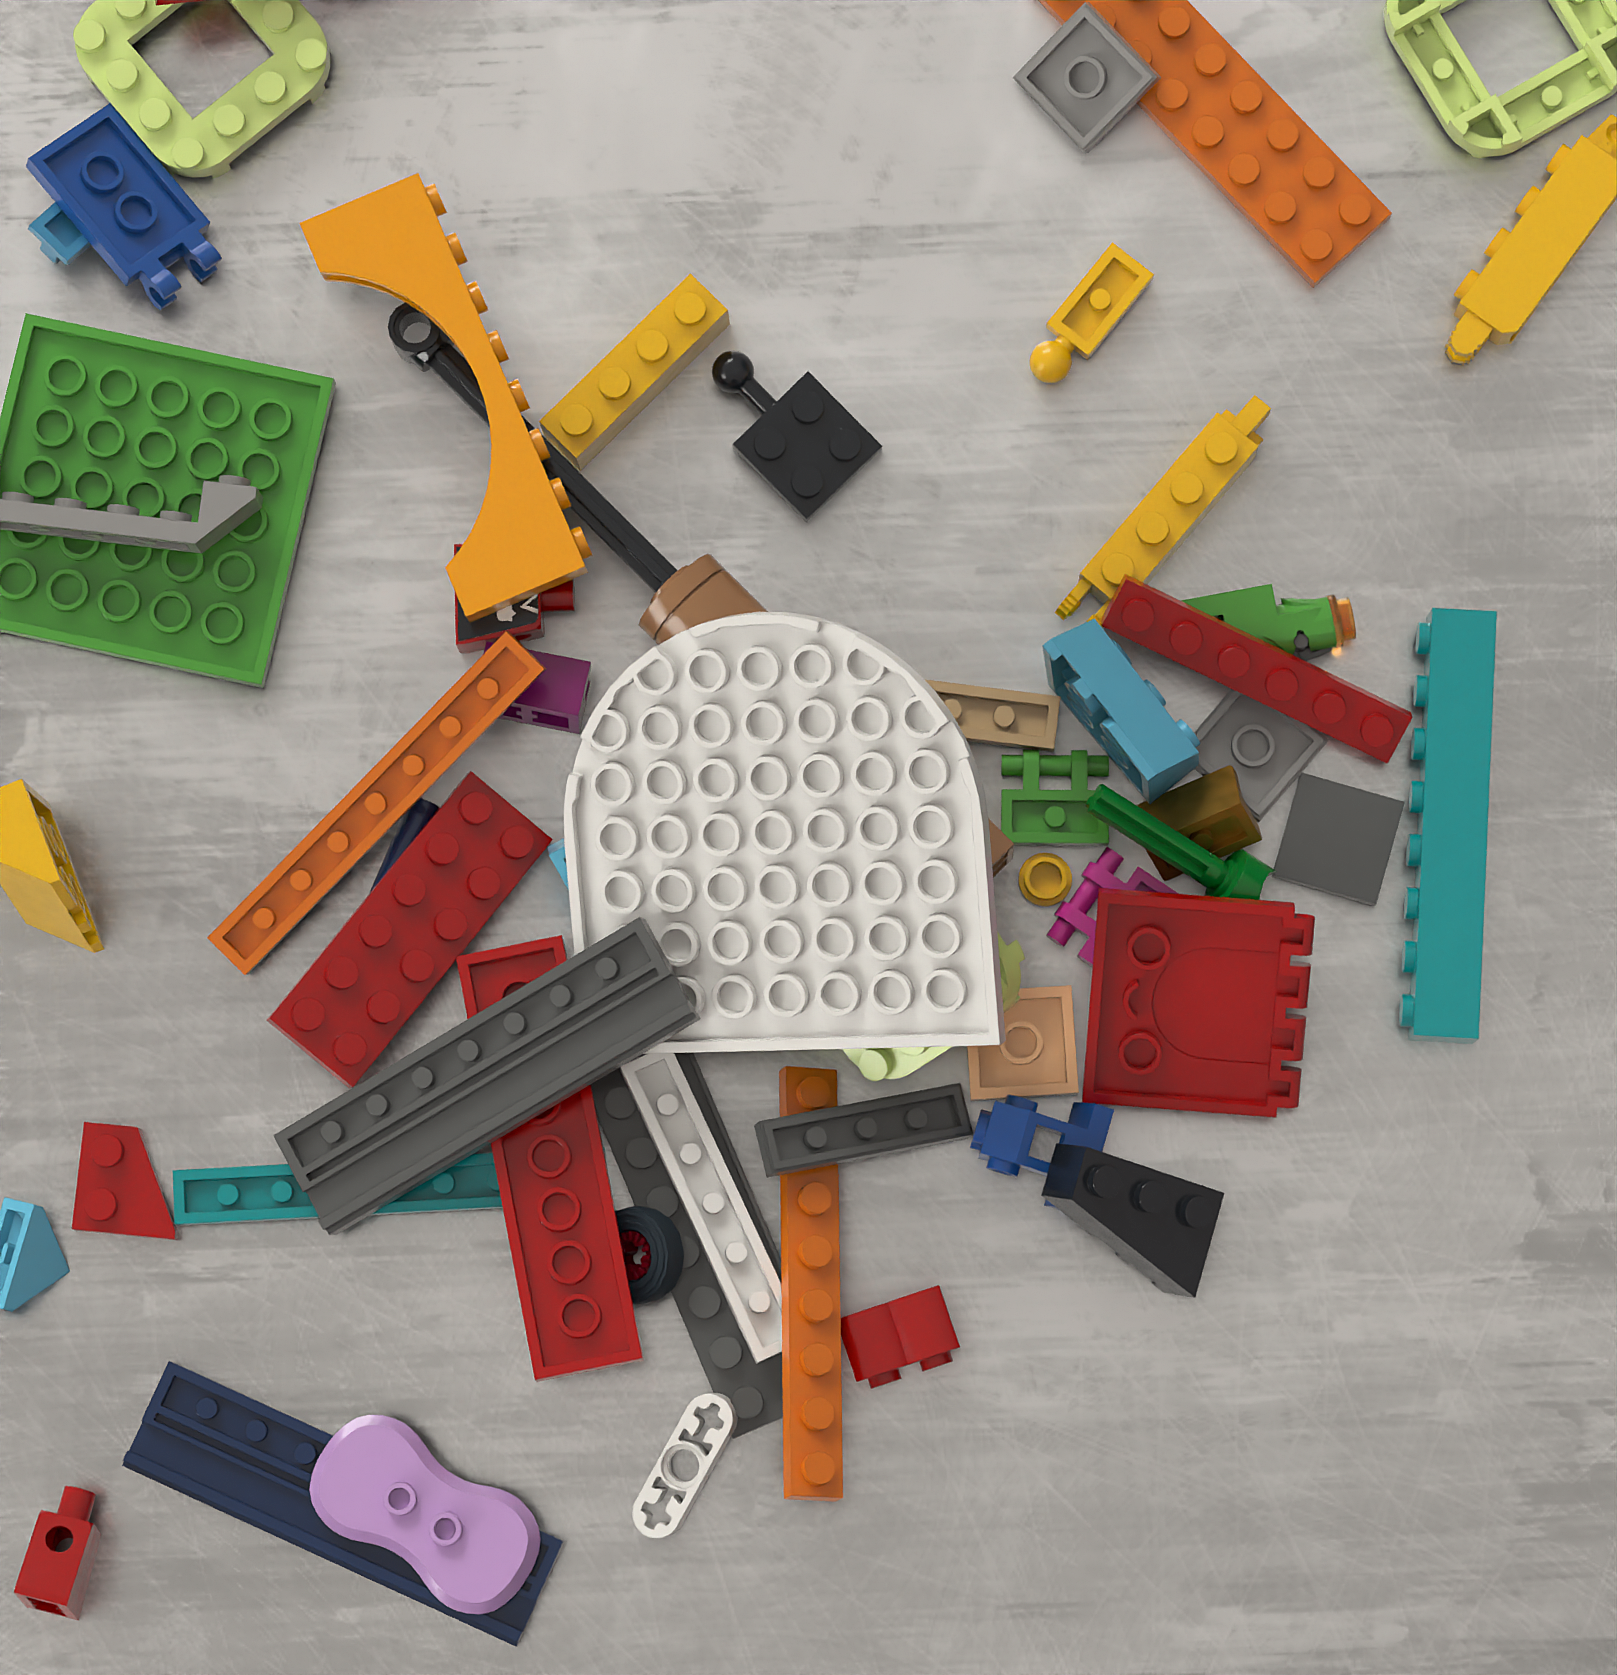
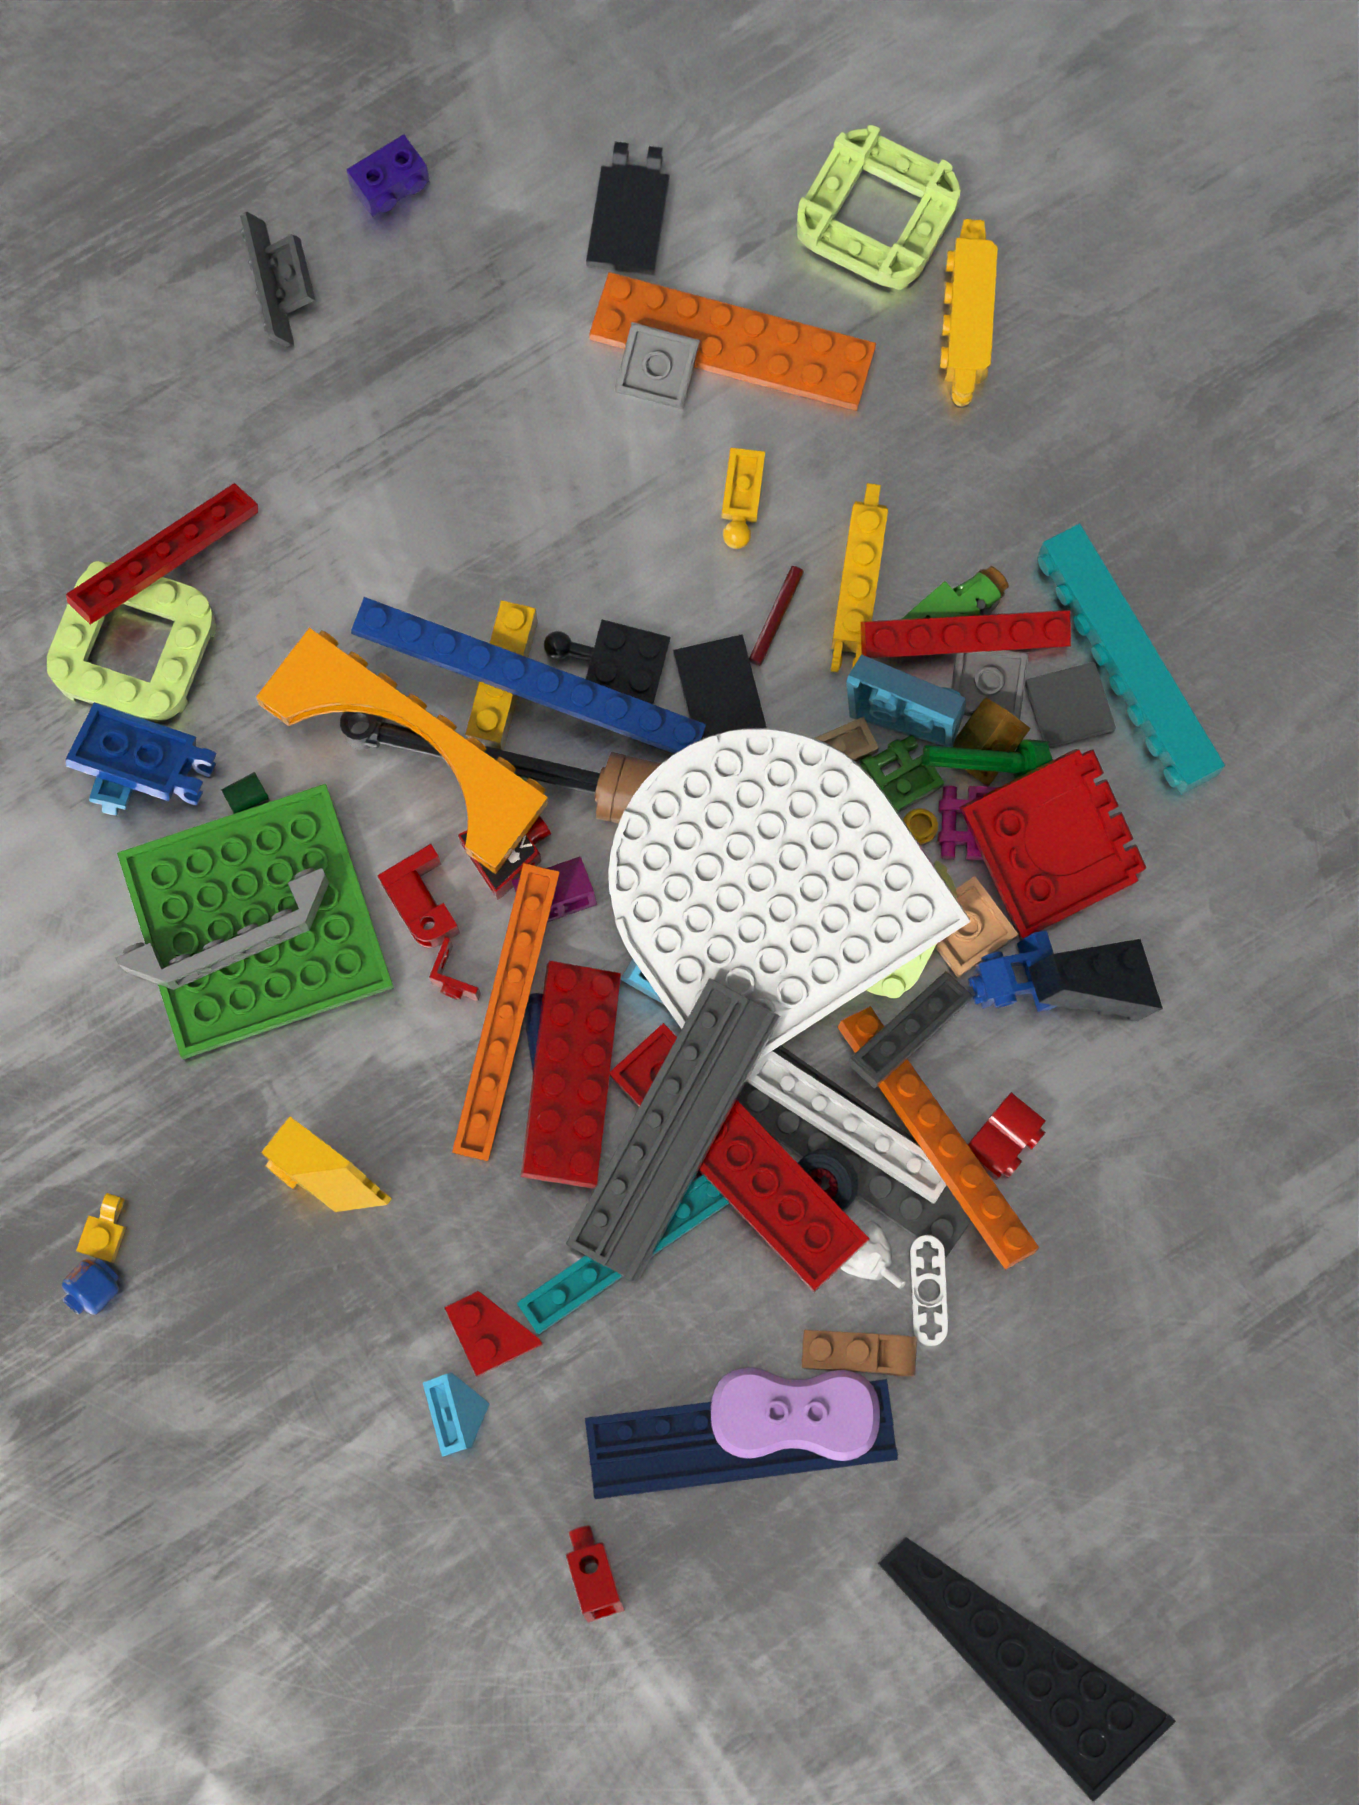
camera: 40 degrees left, 5 degrees down
none -> dark green piece [221,772,269,814]
none -> blue plate [351,597,706,754]
none -> red piece [377,844,460,948]
none -> red bracket [429,937,481,1001]
none -> black tile [673,634,767,739]
none -> dark red bar [749,566,804,666]
none -> medium nougat plate [802,1330,917,1376]
none -> white piece [841,1222,906,1289]

